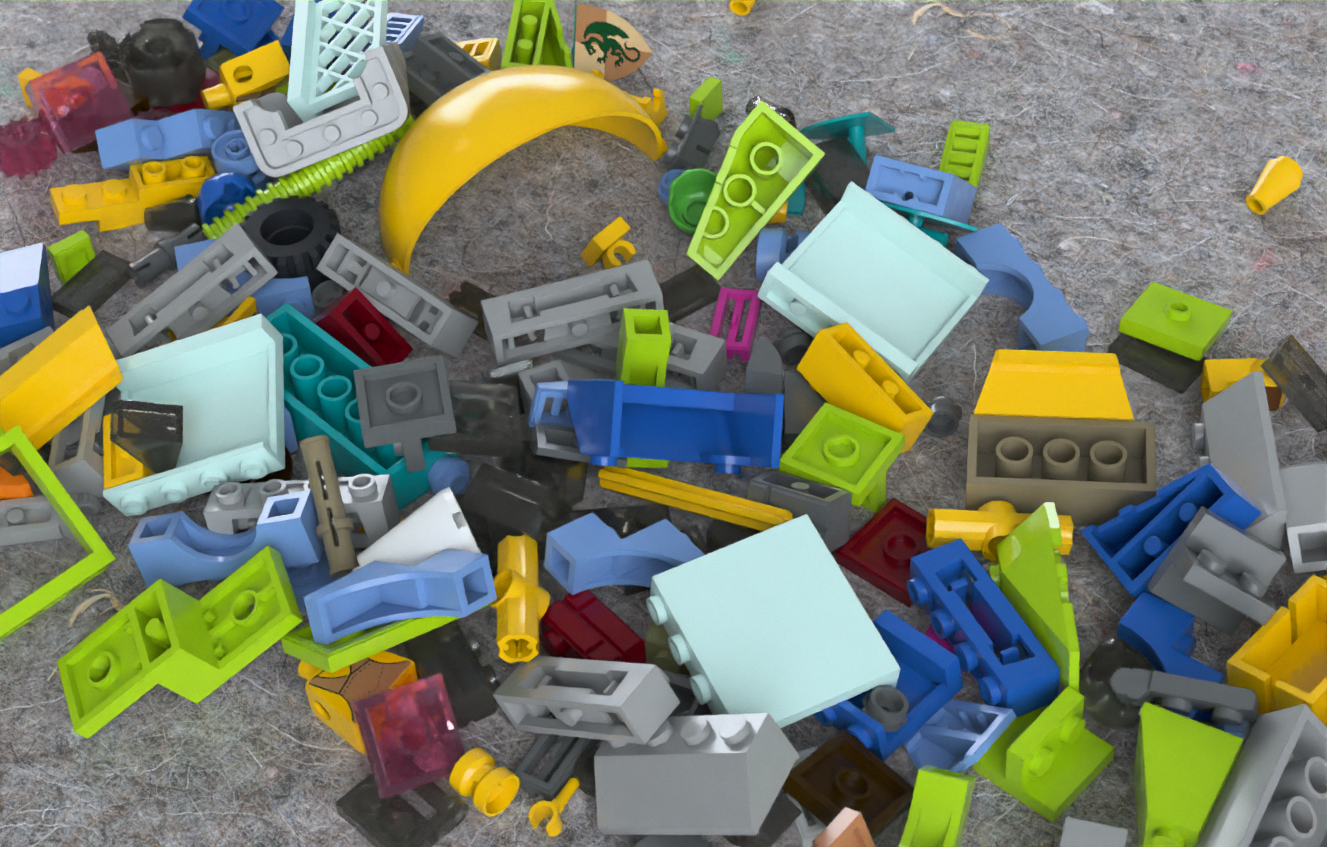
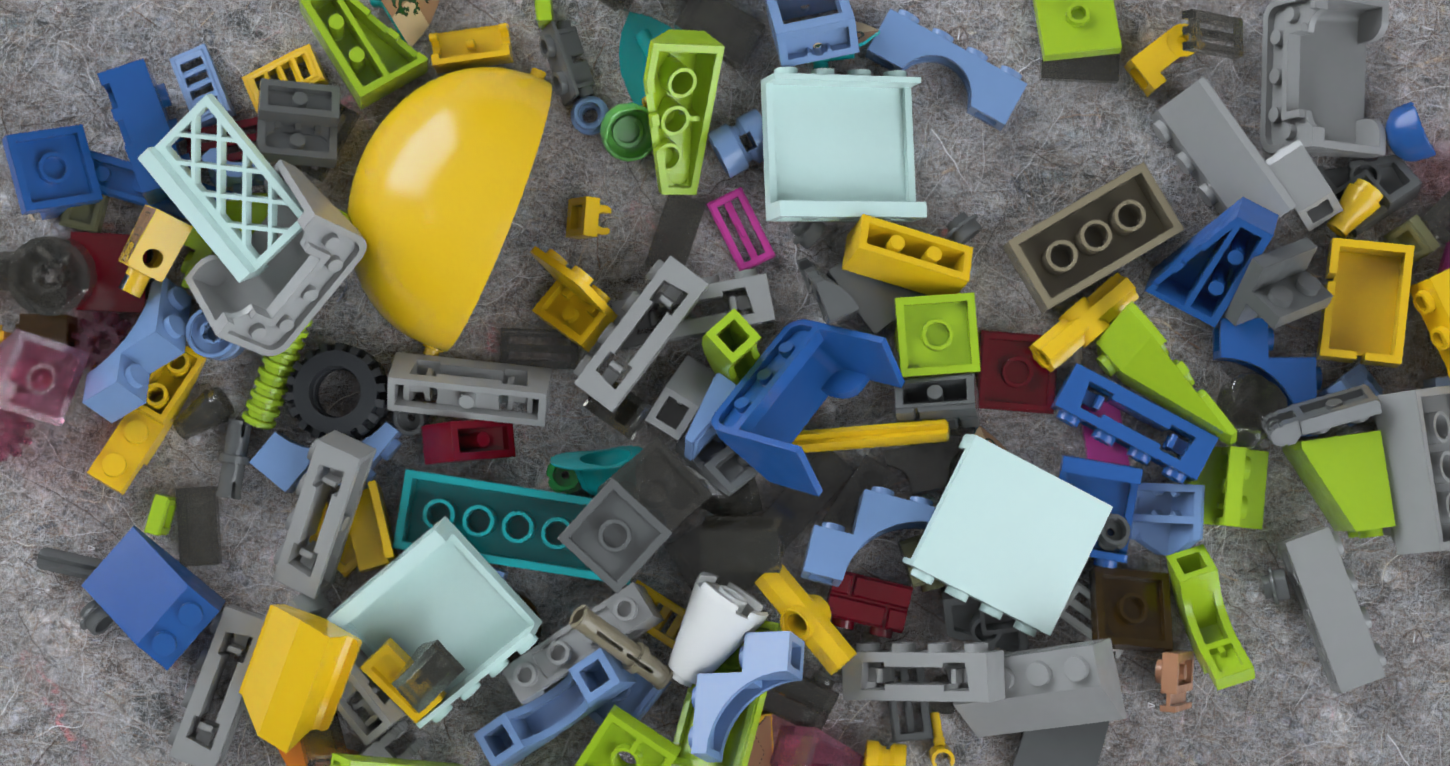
camera: 40 degrees left, 40 degrees up
blue hair [197,172,257,225] -> none
yellow helmet [973,349,1134,421] -> none
none -> yellow bracket [530,246,618,352]

